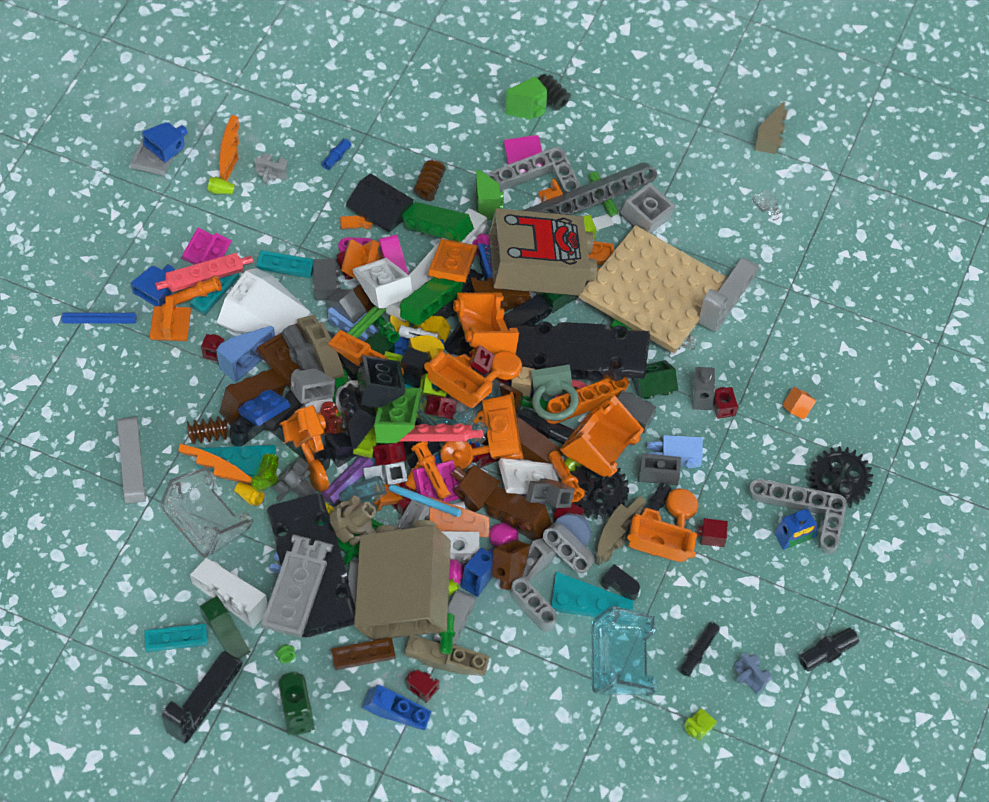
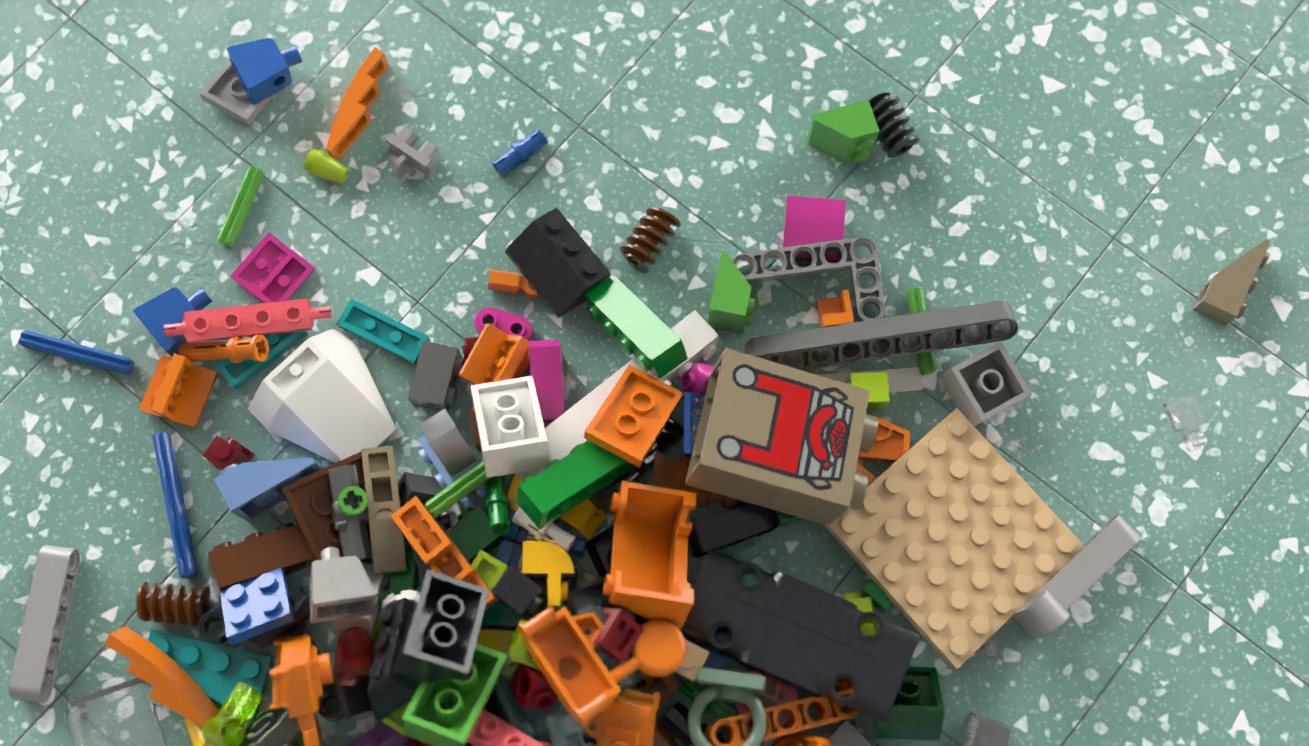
camera: 20 degrees right, 15 degrees up
none -> blue axle [152,432,198,579]
none -> bright green axle [217,166,264,247]
none -> bright green bush [337,486,368,517]

